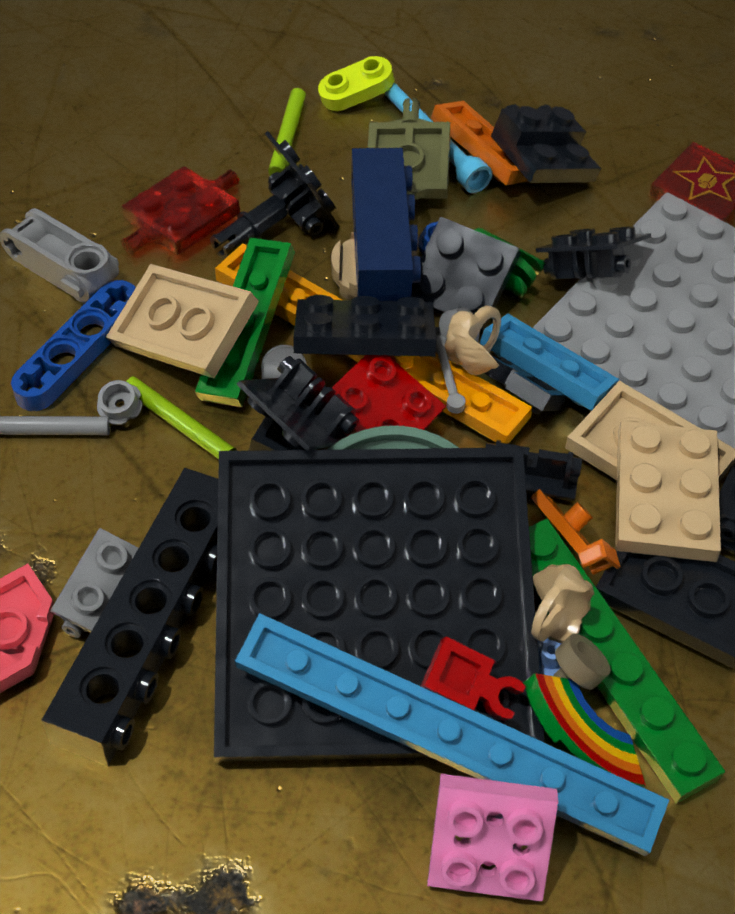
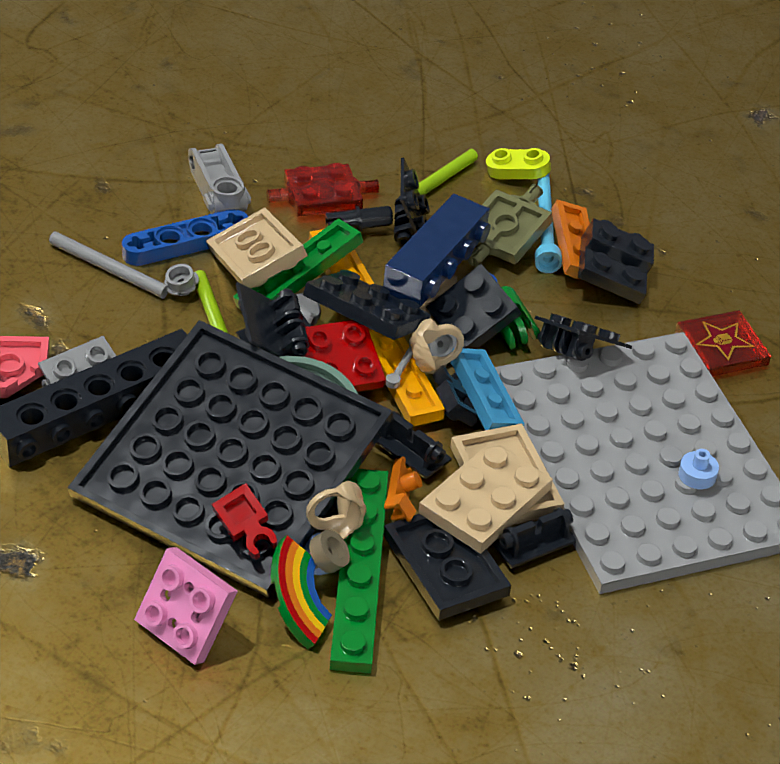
camera: 30 degrees right, 10 degrees down
dark azure plate [235,613,669,856] -> none

